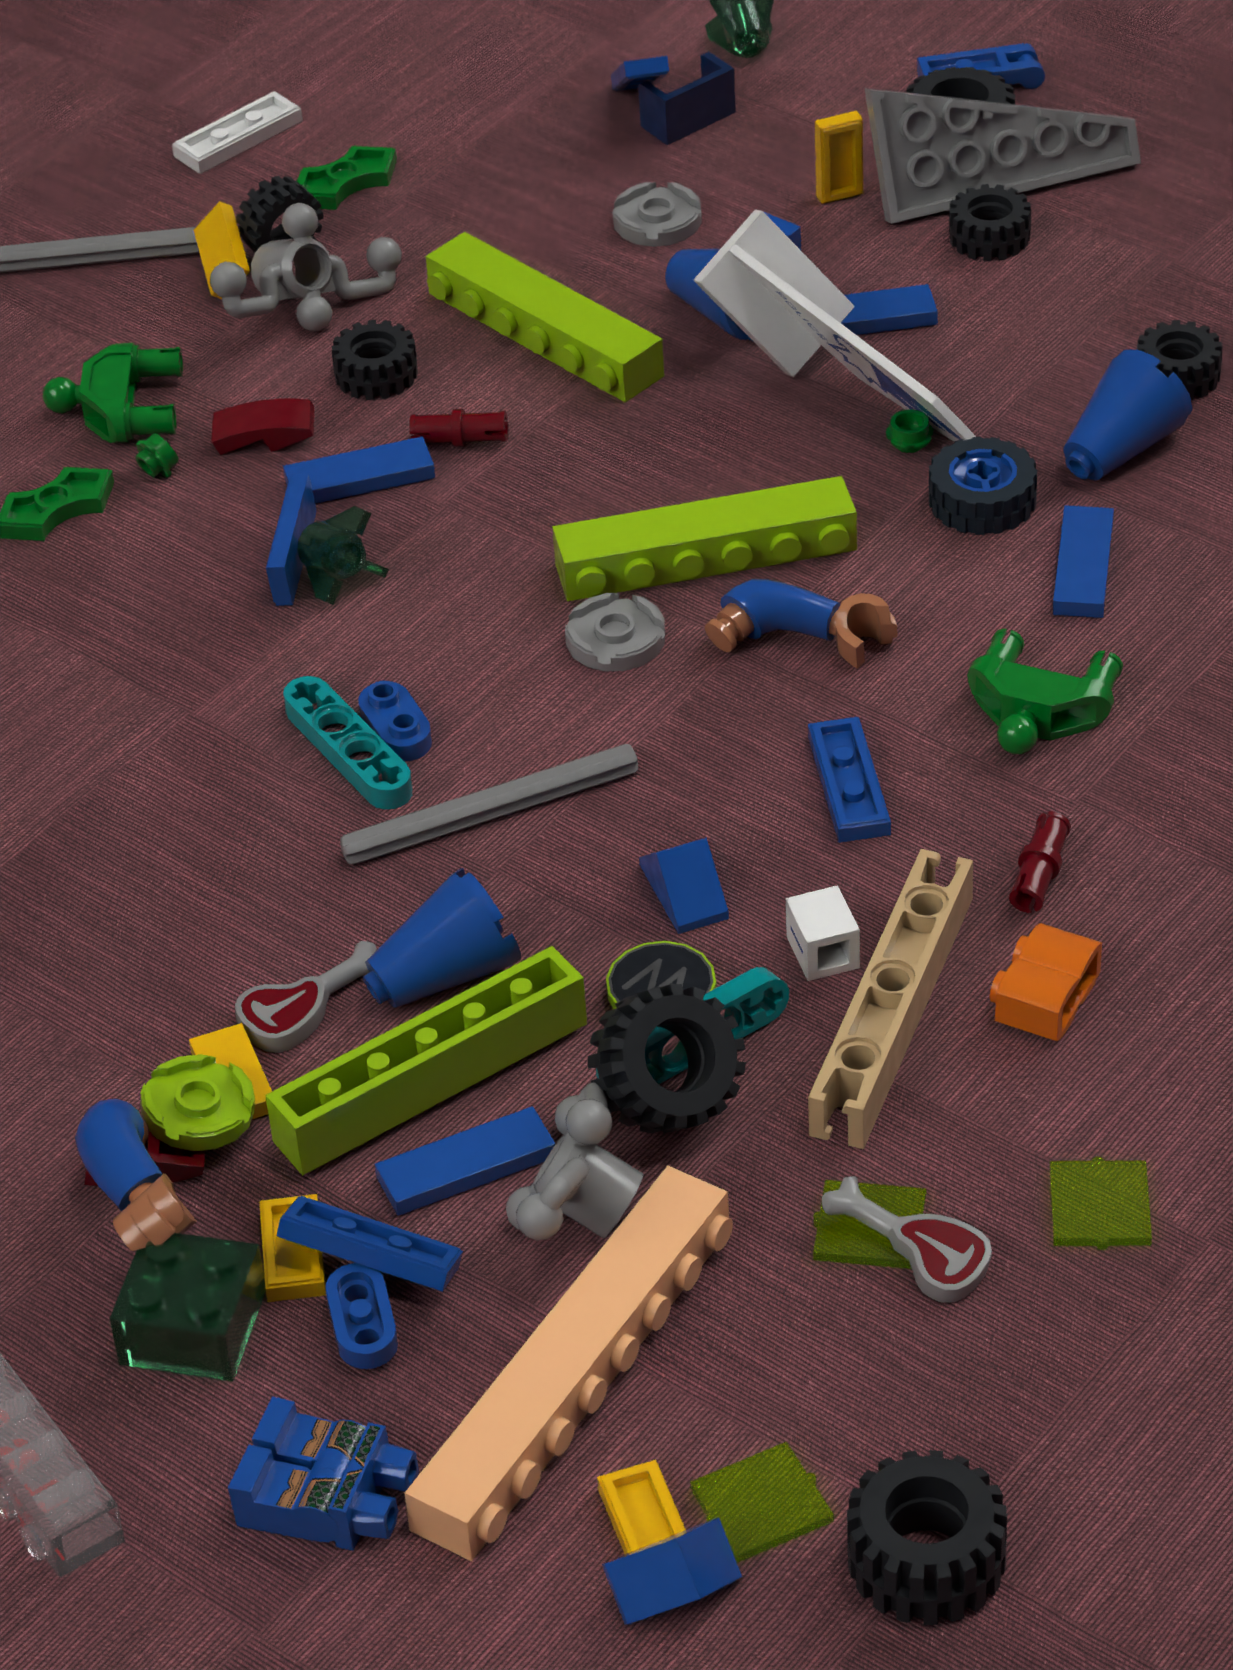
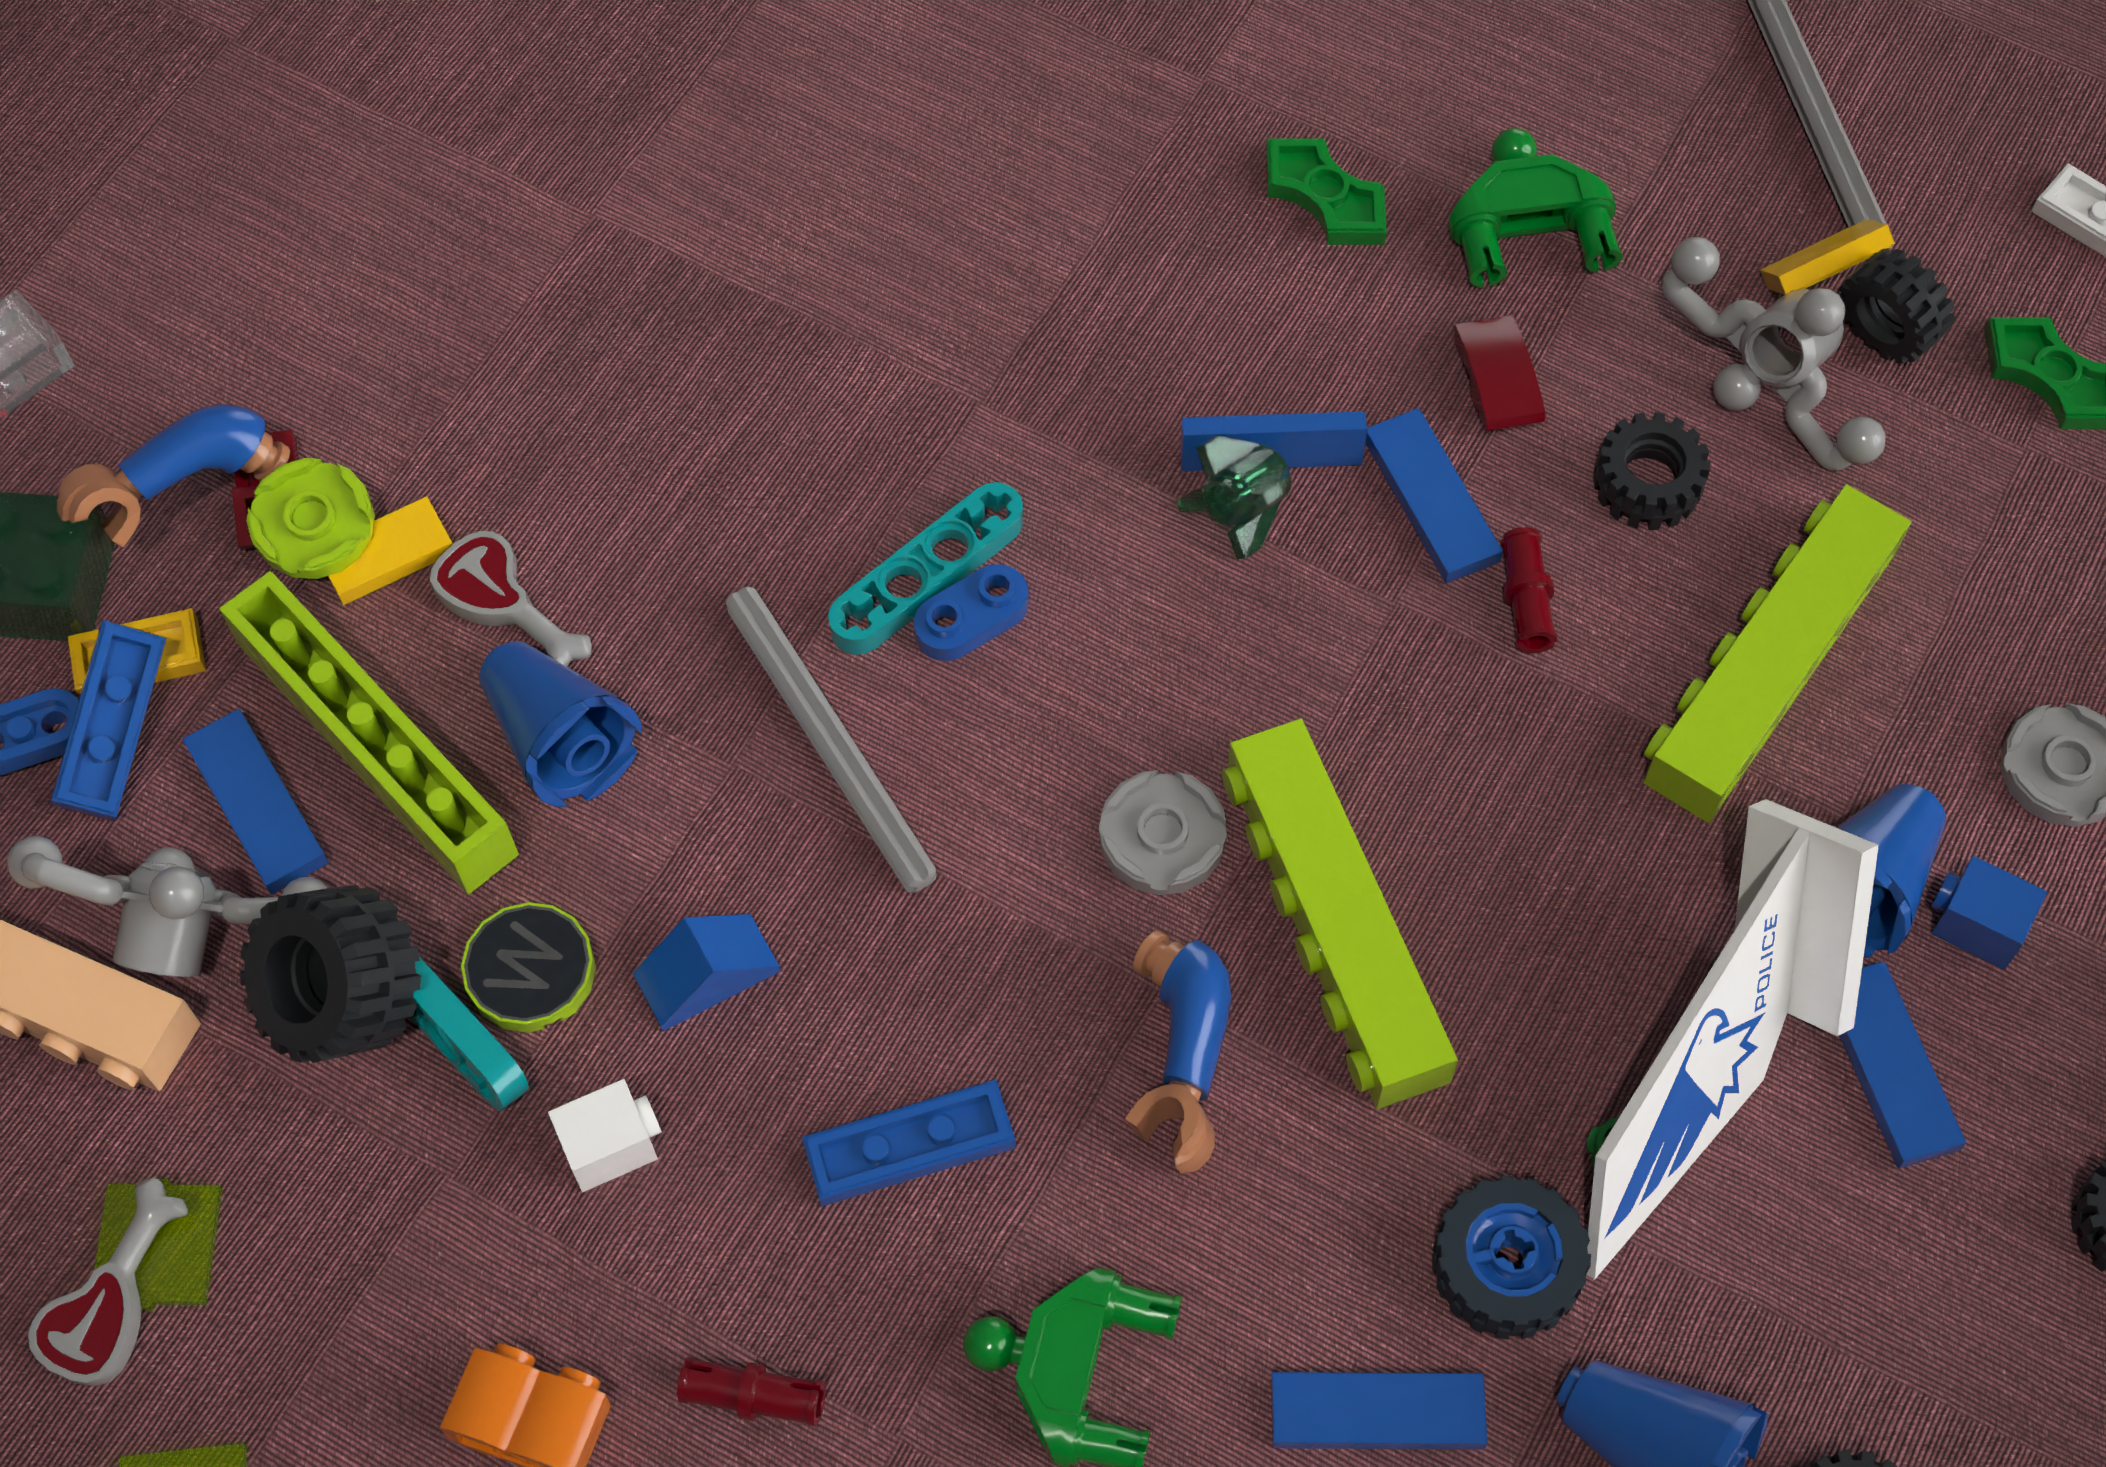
camera: 80 degrees right, 20 degrees up
green plate [135,433,179,478] -> none
tan piece [808,849,973,1149] -> none

